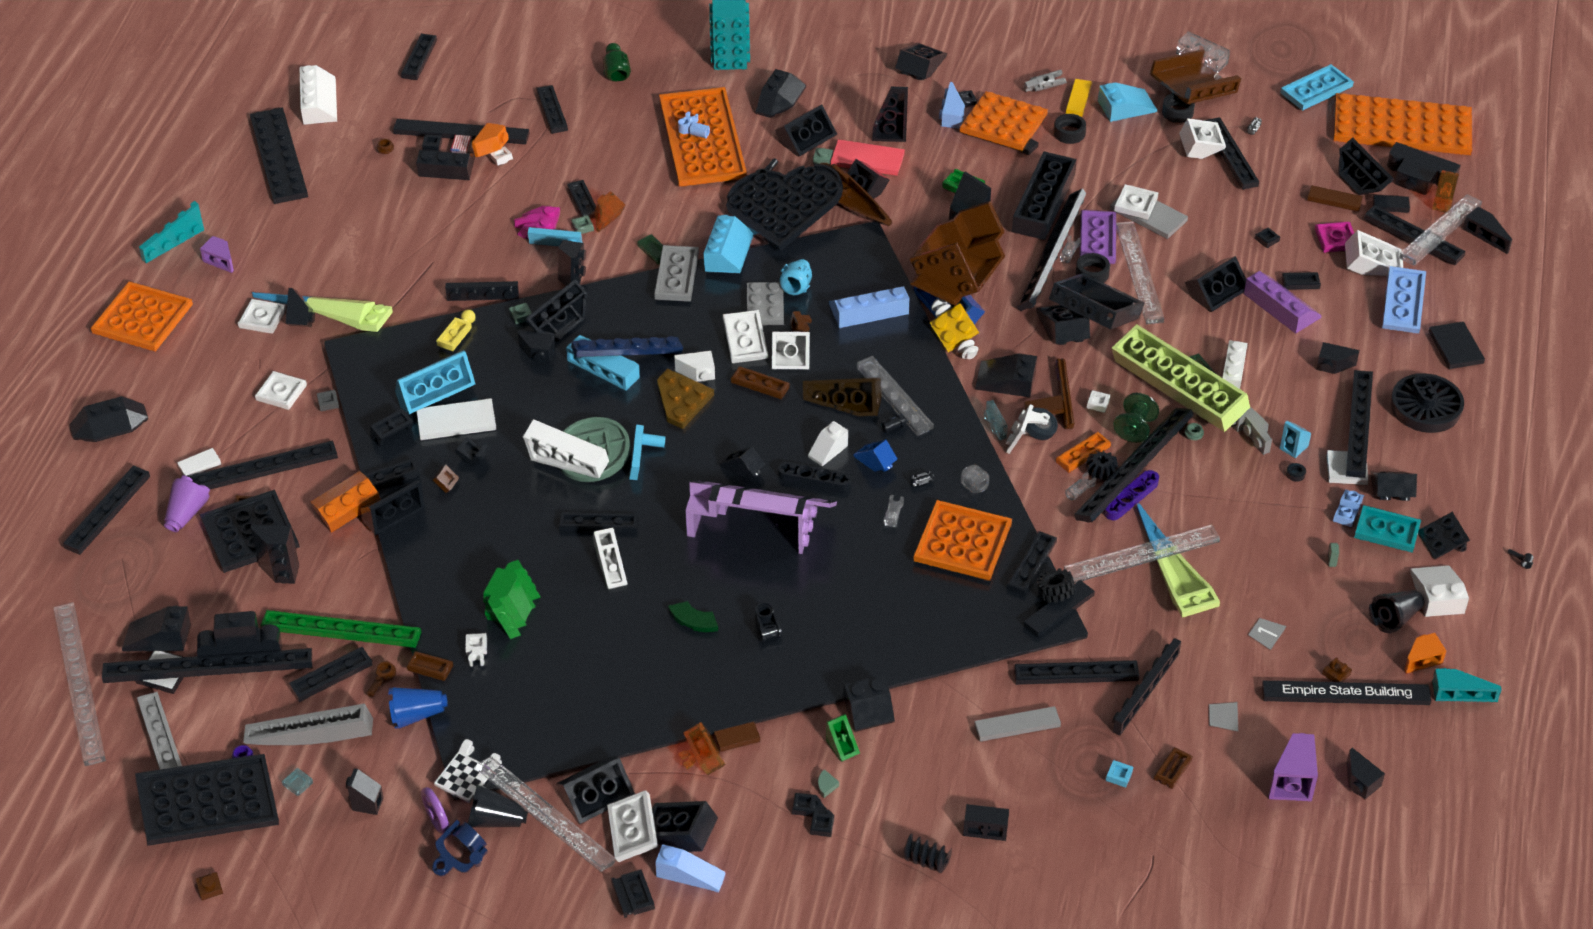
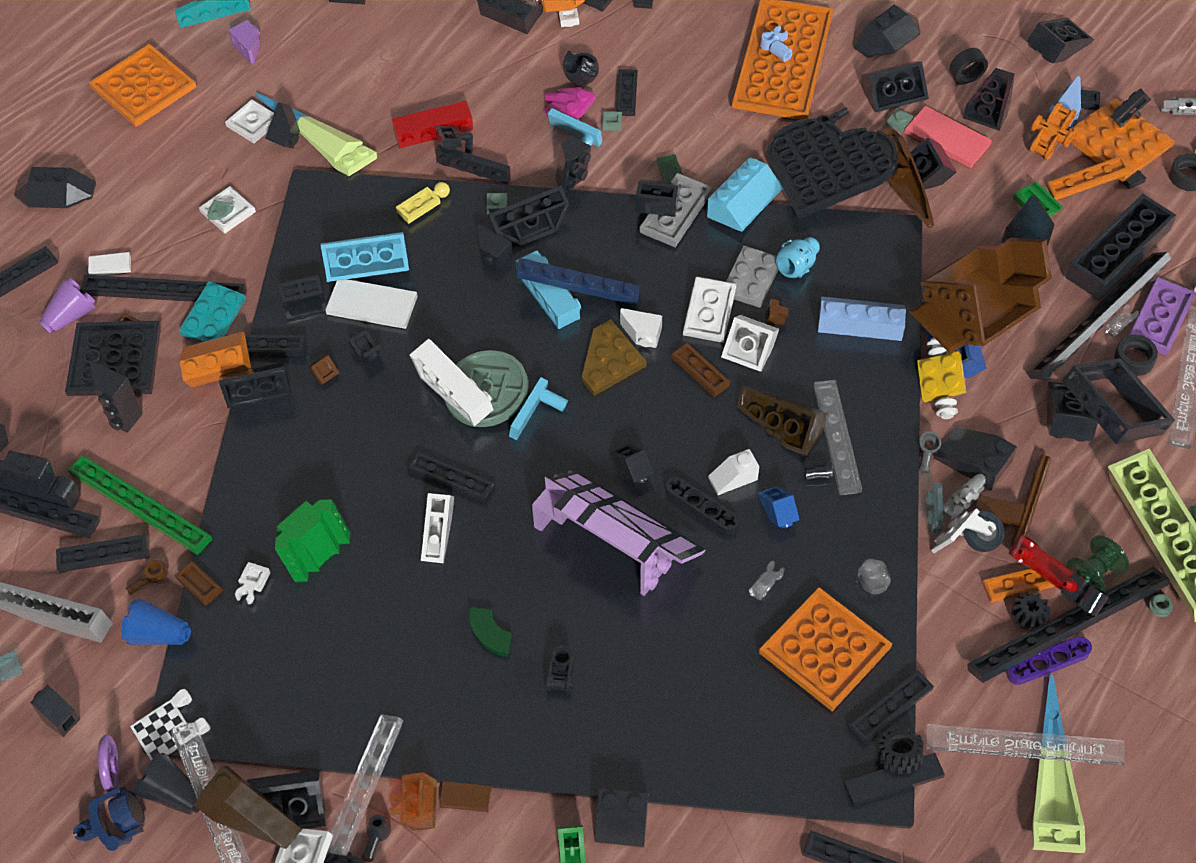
camera: 25 degrees right, 10 degrees up
dark grey plate [317,390,339,411] -> none
clear orange slope [595,191,626,232] -> none
black piece [910,470,934,487] -> none
clear bar [1065,472,1096,501] -> none
white plate [1087,390,1110,413] -> none
none -> teal plate [179,281,246,343]
none -> dark brown wedge [194,766,303,849]
none -> sand green tile [207,200,234,220]
none -> clear tile [327,715,403,856]
none -> black bar [361,815,391,862]
none -> red brick [392,101,473,149]
none -> black plate [435,126,473,154]
none -> black piece [563,51,599,85]
none -> black slope [635,179,681,217]
none -> dark grey bar [919,431,941,473]
none -> light grey hinge [941,474,986,520]
none -> black tyre [950,48,988,84]
none -> red piece [1008,534,1109,616]
none -> orange axle [1030,102,1076,160]
none -> orange tile [1047,155,1131,200]
none -> black plate [1110,88,1151,127]

